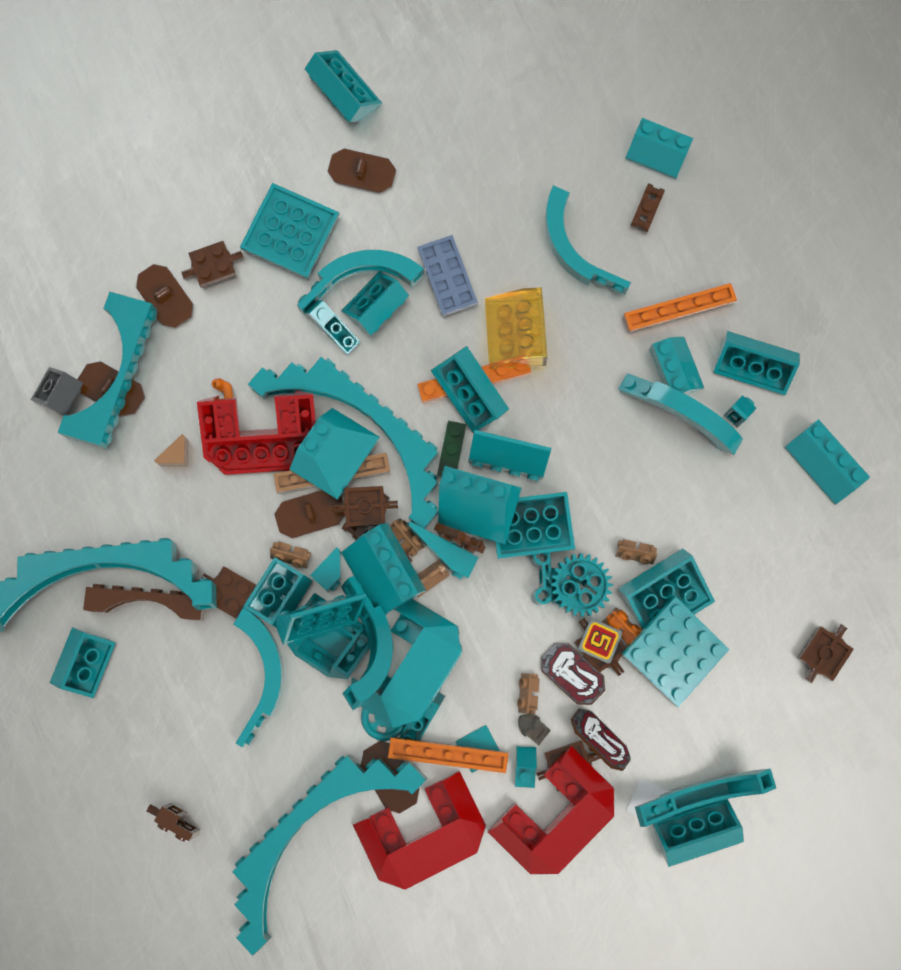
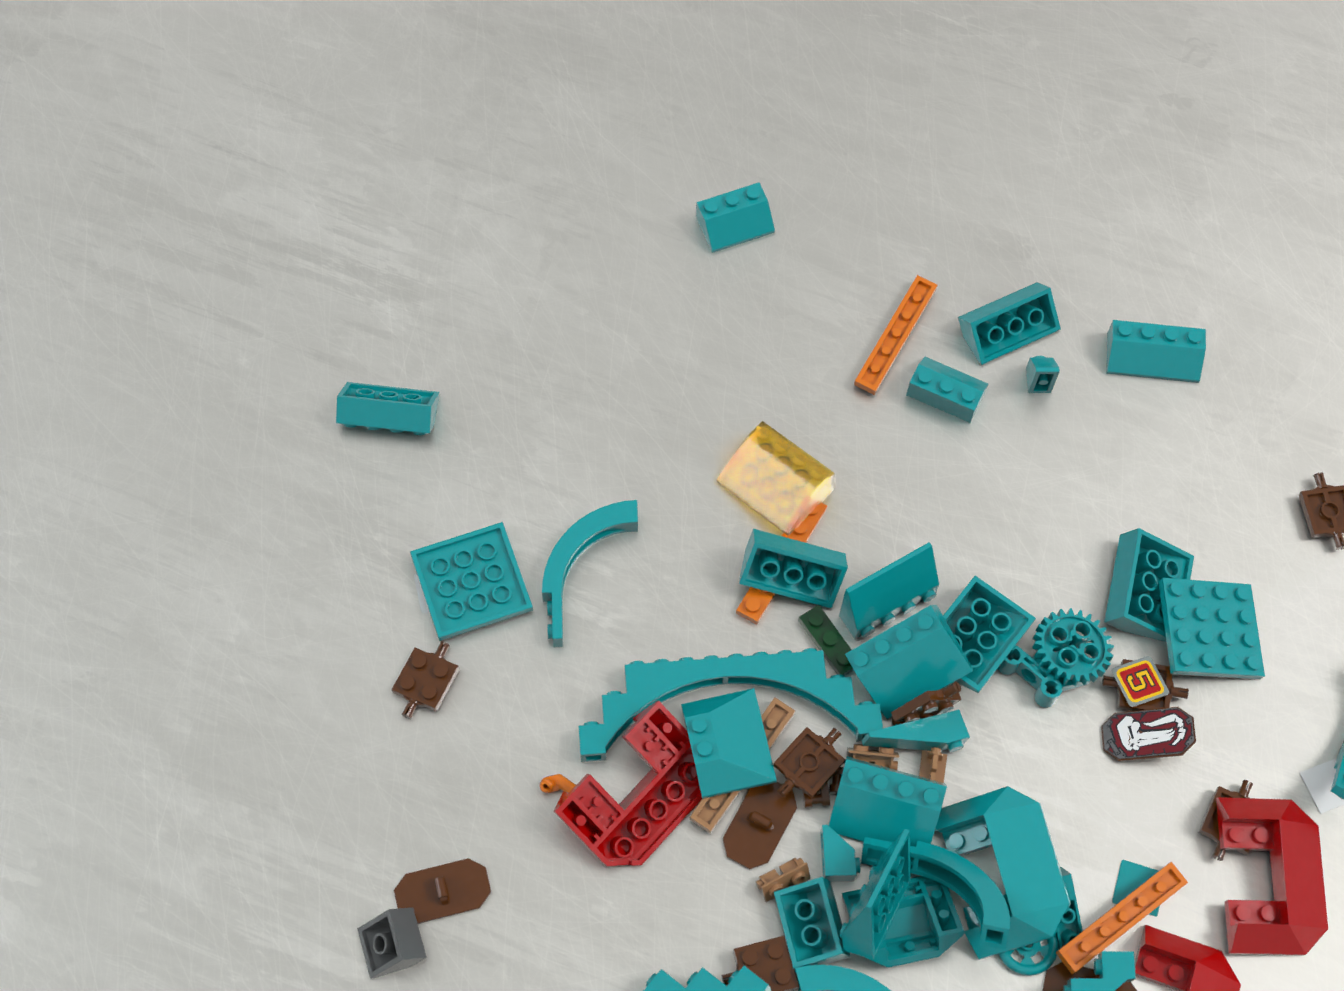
camera: 45 degrees left, 15 degrees down
teal arch [57,291,157,449] -> none
reddish brown shield [136,264,193,328] -> none
medium nougat slope [154,434,189,467] -> none
teal slope [304,299,360,355] -> none
reddish brown shield [327,148,396,193] -> none
teal slope [341,271,409,335] -> none
sand blue plate [417,235,478,316] -> none
teal slope [515,746,537,788] -> none
medium nougat hinge [517,673,540,714] -> none
clear smoke tile [518,714,551,746] -> none
teal arch [545,185,631,294] -> none
shield [571,708,631,771] -> none
orange hinge [605,607,642,645] -> none
medium nougat hinge [615,539,658,564] -> none
teal arch [618,373,743,455] -> none
reddish brown plate [630,183,665,232] -> none

